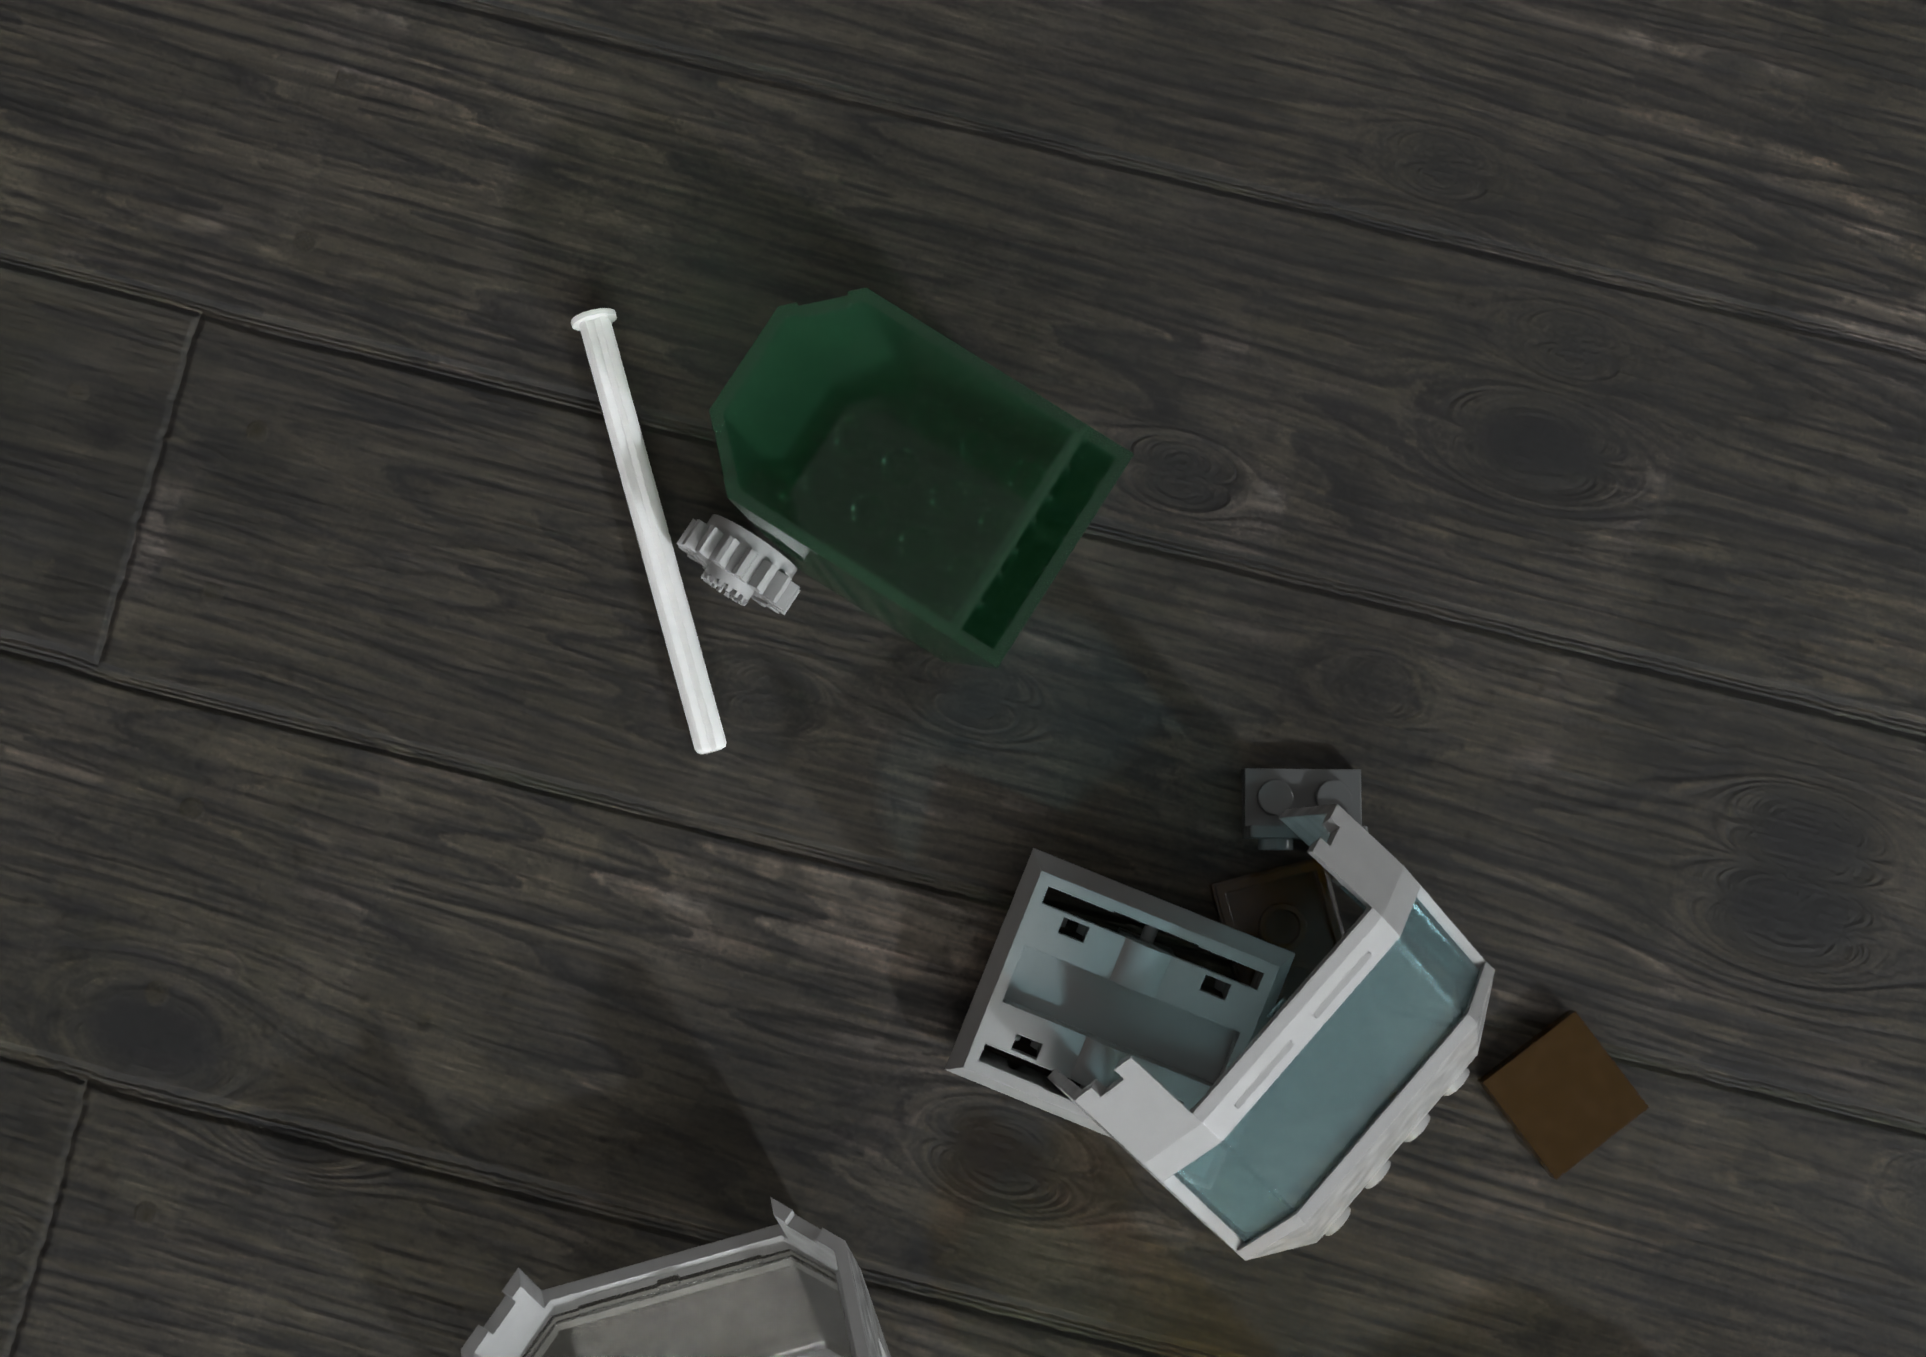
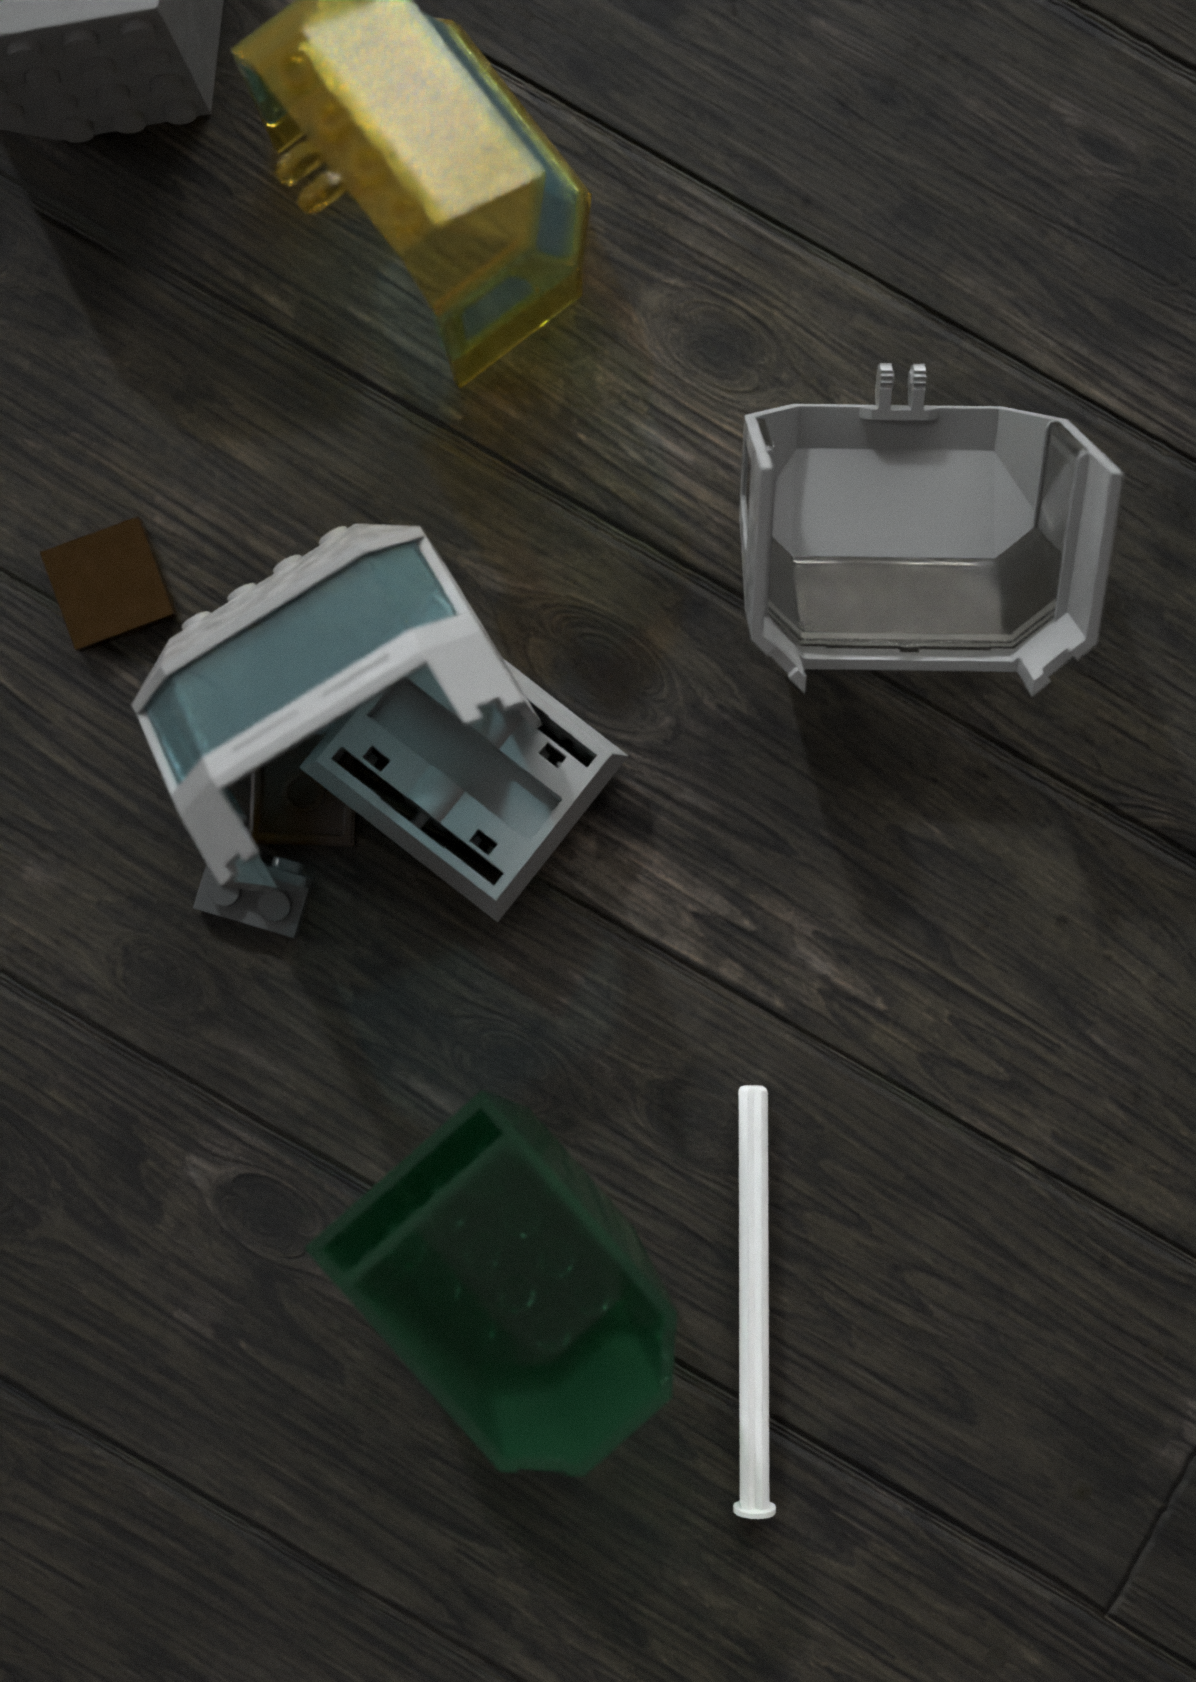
camera: 165 degrees left, 5 degrees up
light grey gear [676,514,801,615] -> none

